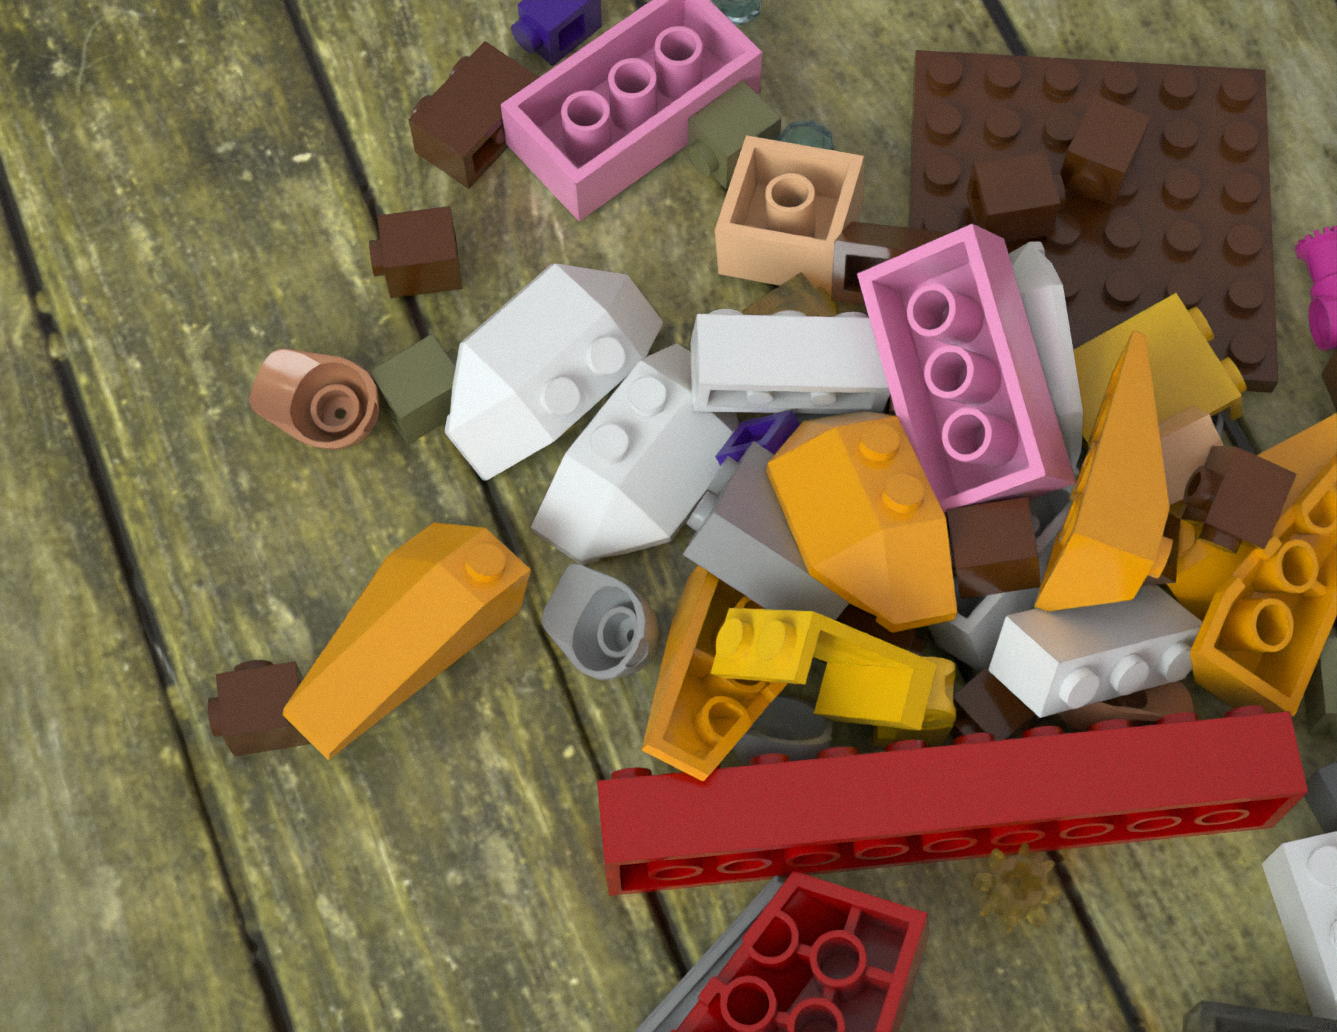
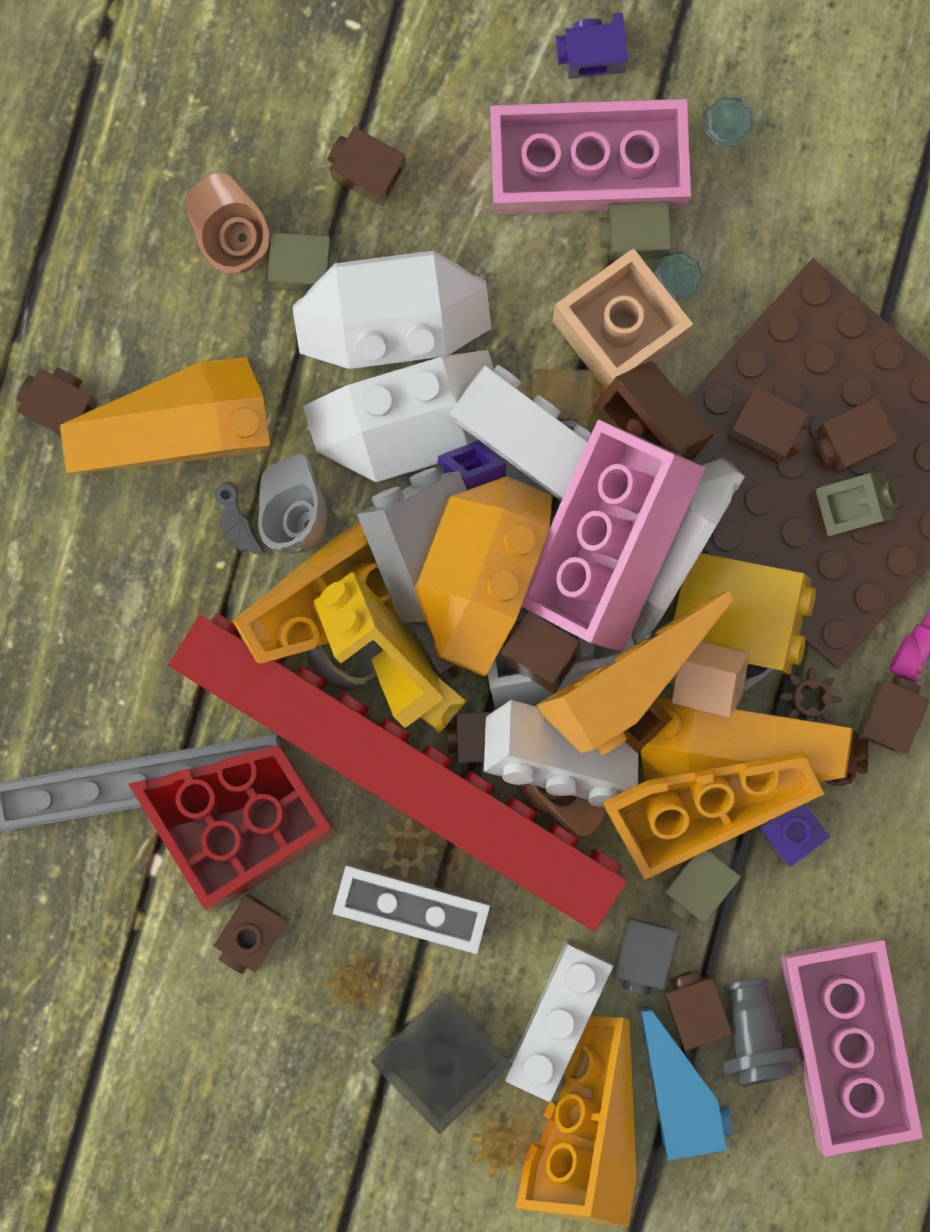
camera: 40 degrees right, 20 degrees up
reddish brown brick [409,41,539,189] -> none
reddish brown brick [1181,446,1297,554] -> none
none -> dark grey piece [215,482,264,555]
none -> white brick [332,863,490,954]
none -> reddish brown gear [778,668,842,722]
none -> olive bracket [815,472,899,536]

